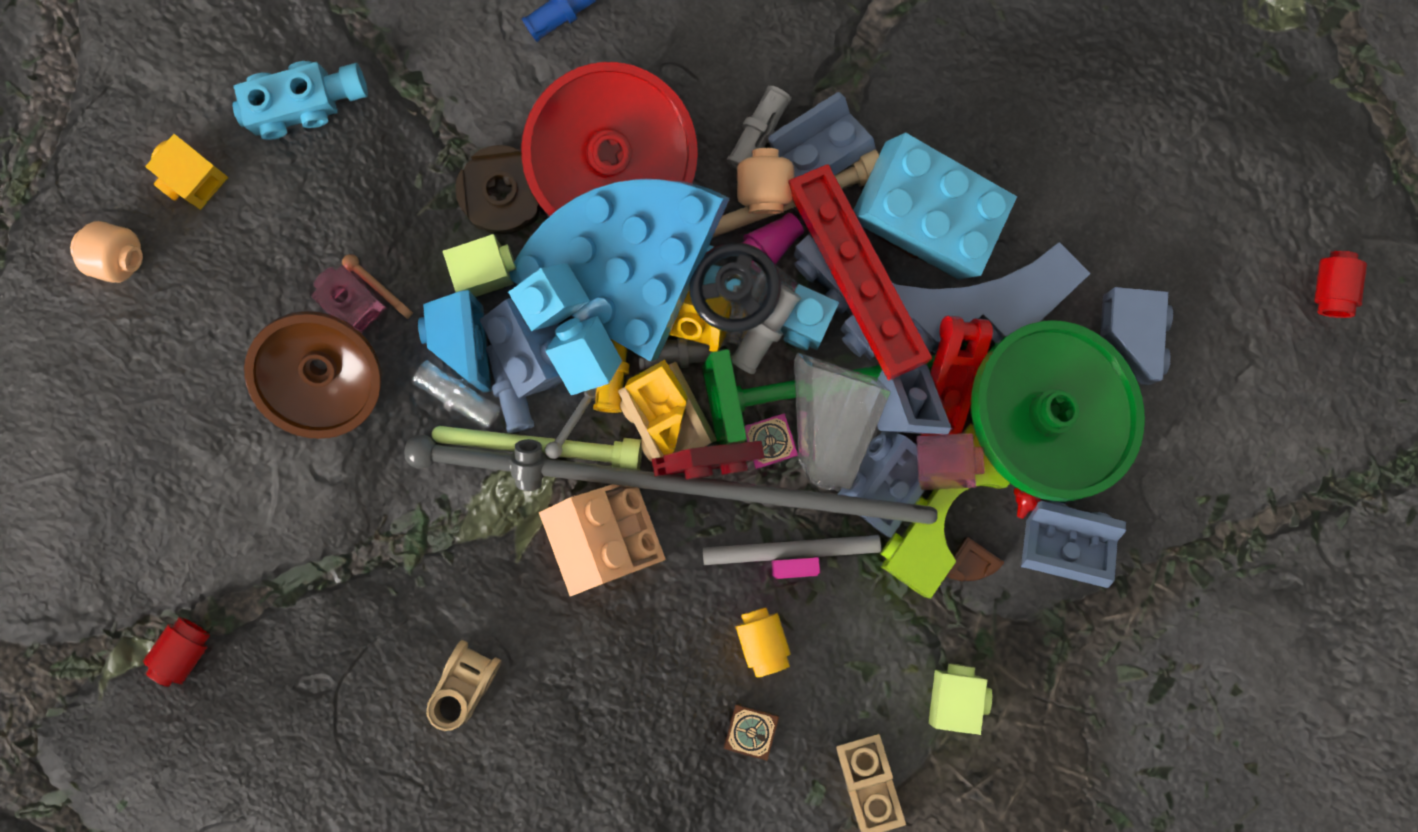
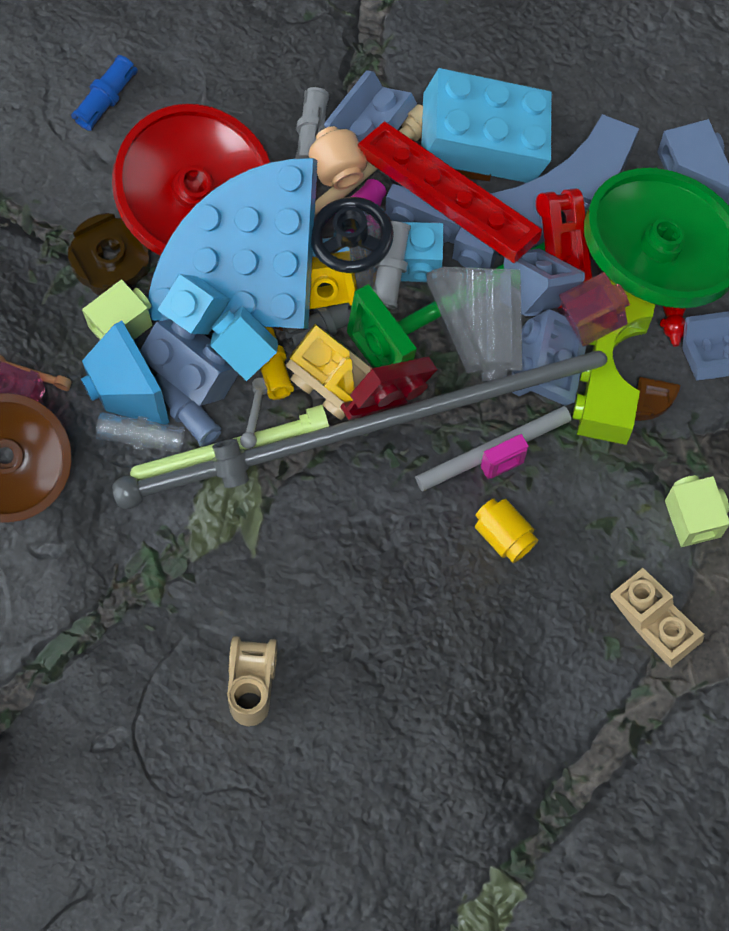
camera: 25 degrees left, 15 degrees down
light nougat slope [539,484,666,596] -> none
tile [724,703,779,761] -> none
tile [744,413,798,469] -> none

